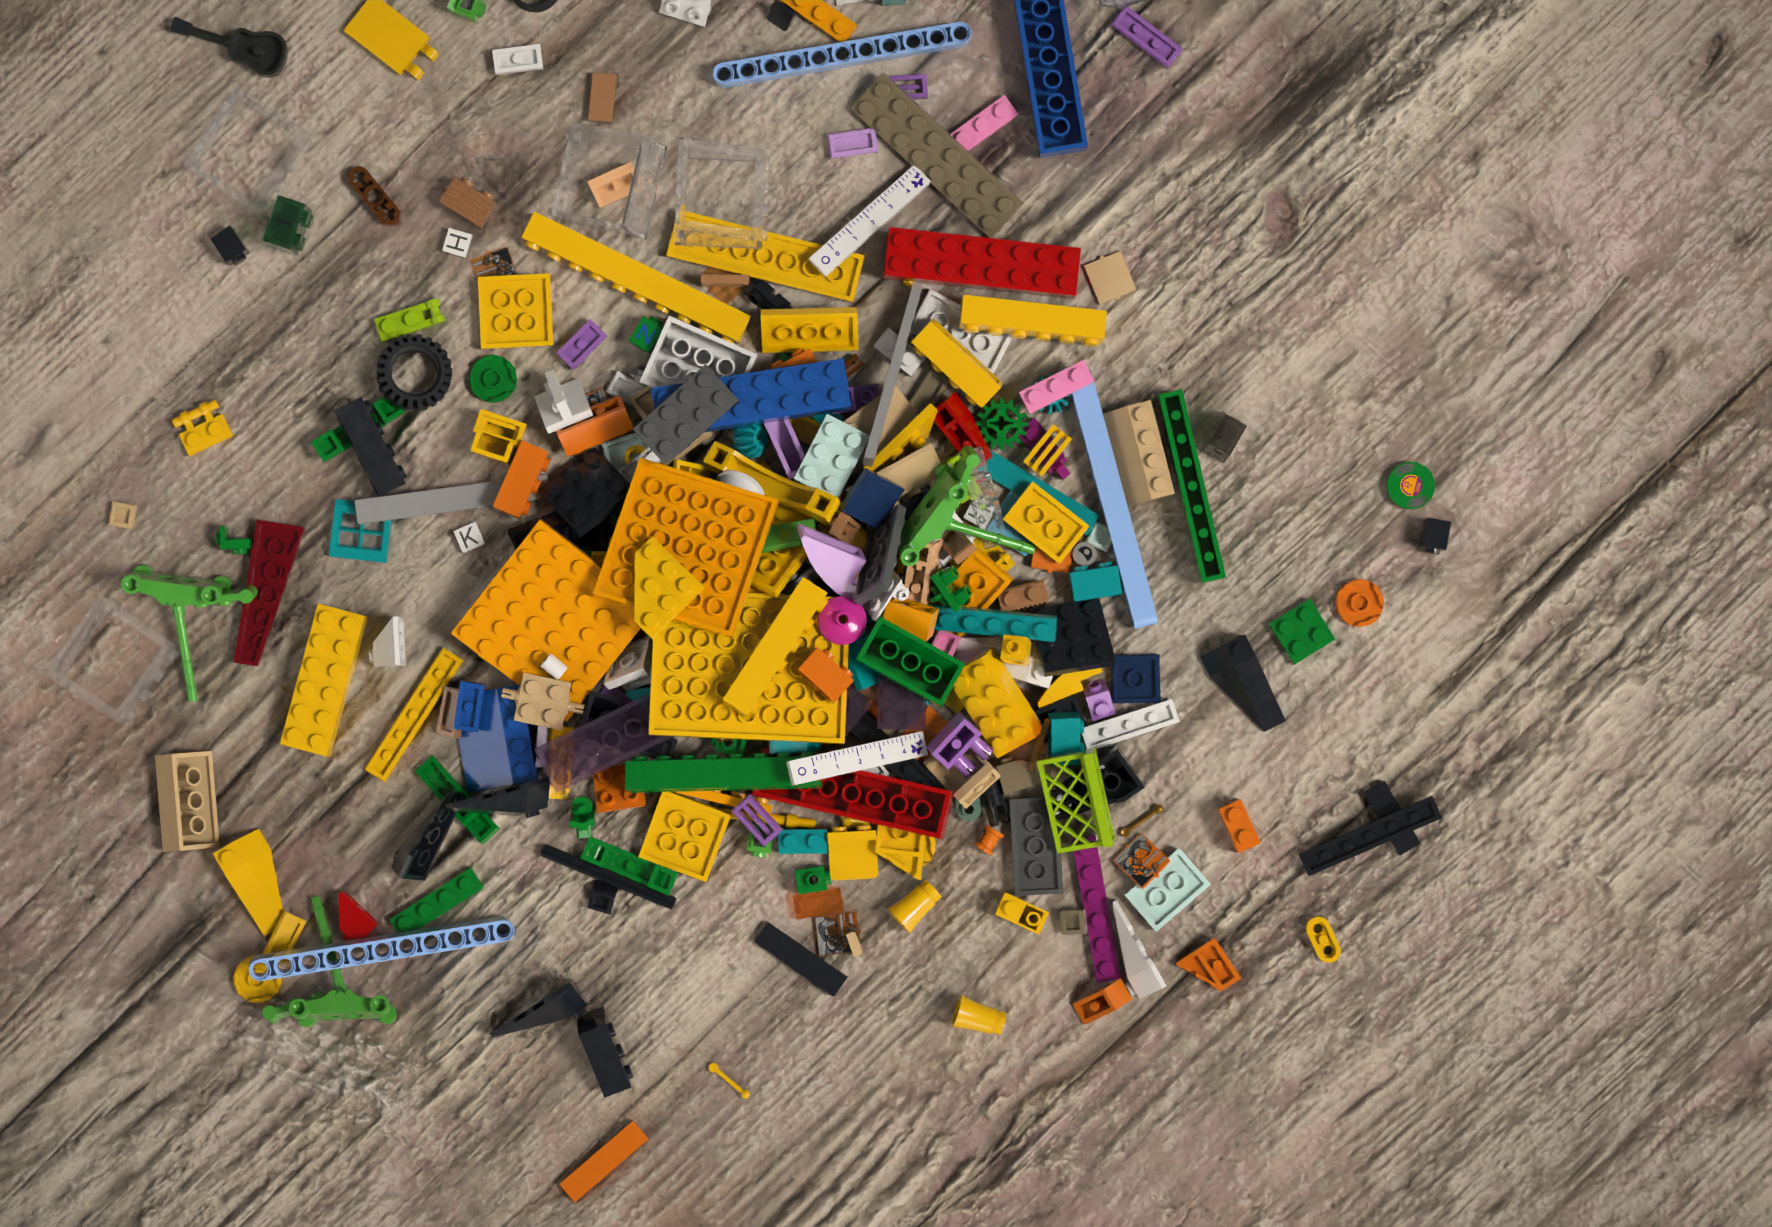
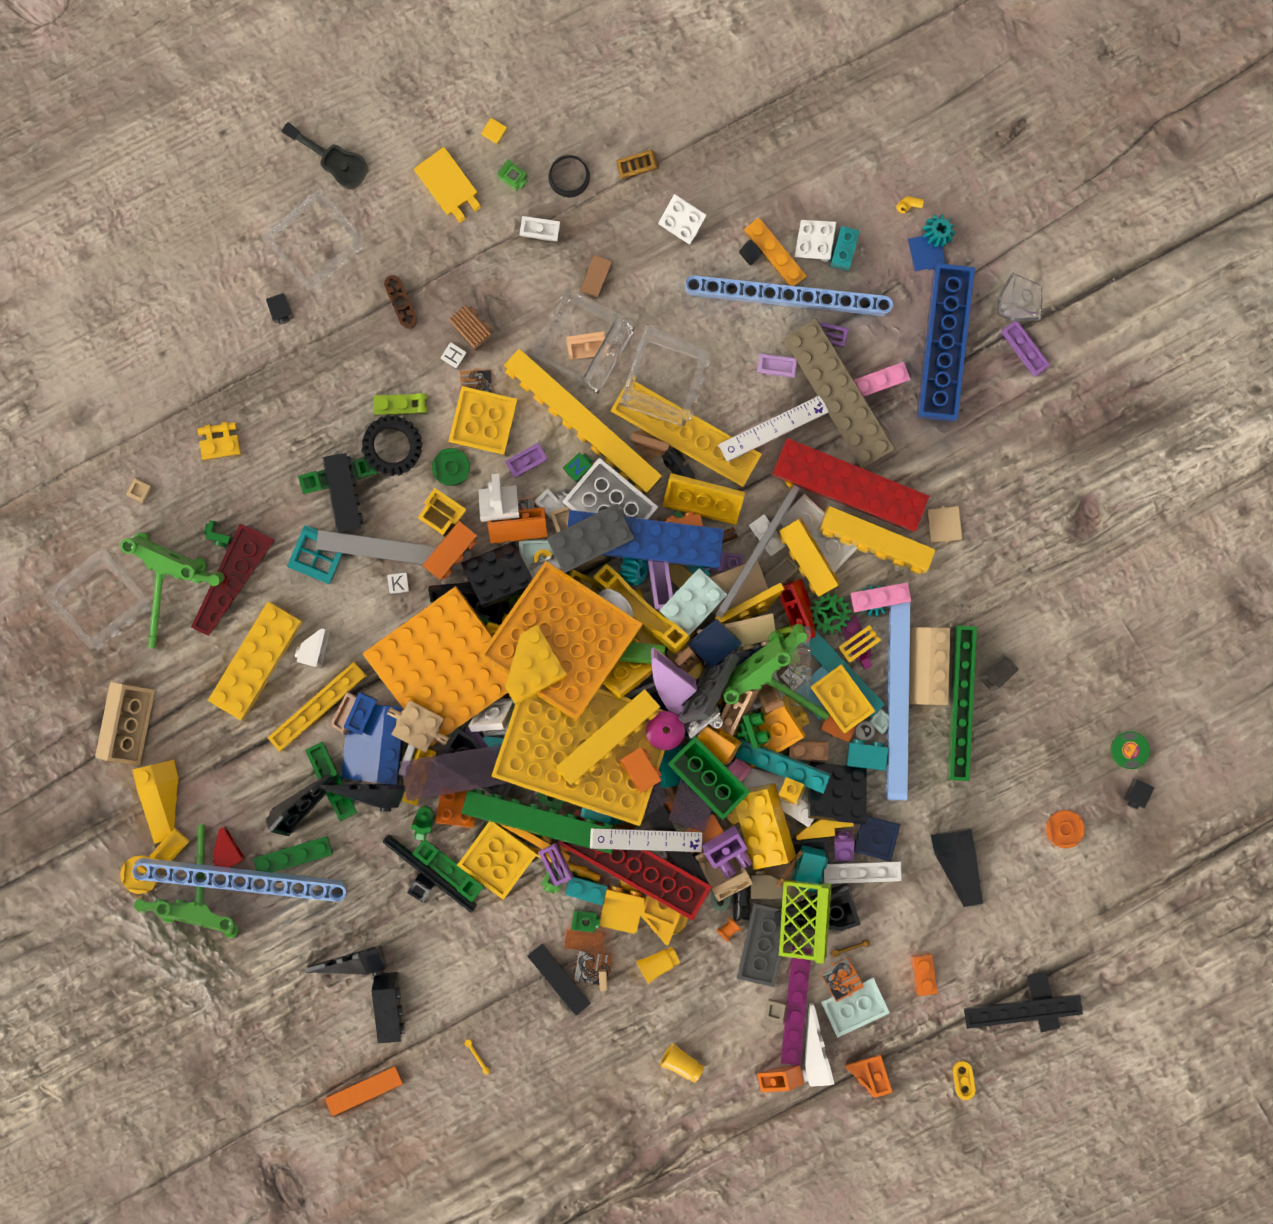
camera: 20 degrees right, 0 degrees up
clear green brick [262,195,314,256] -> none
white hinge [540,653,568,680] -> none
yellow slope [994,891,1049,934] -> none
green plate [1269,599,1335,665] -> none

